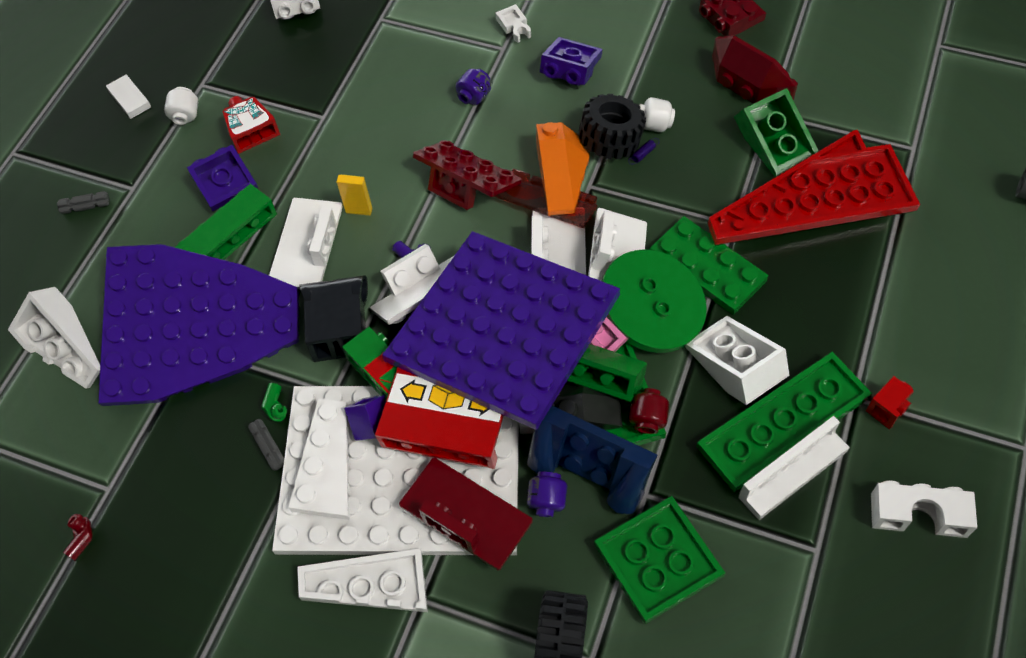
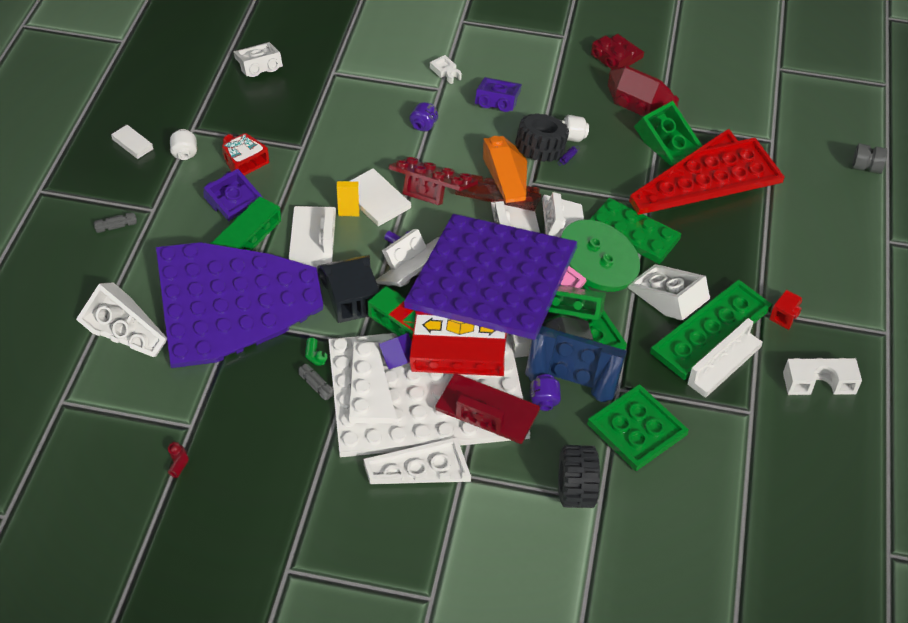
camera: 15 degrees left, 10 degrees down
dark red head [628,388,669,434] -> none
none -> white tile [350,169,411,227]

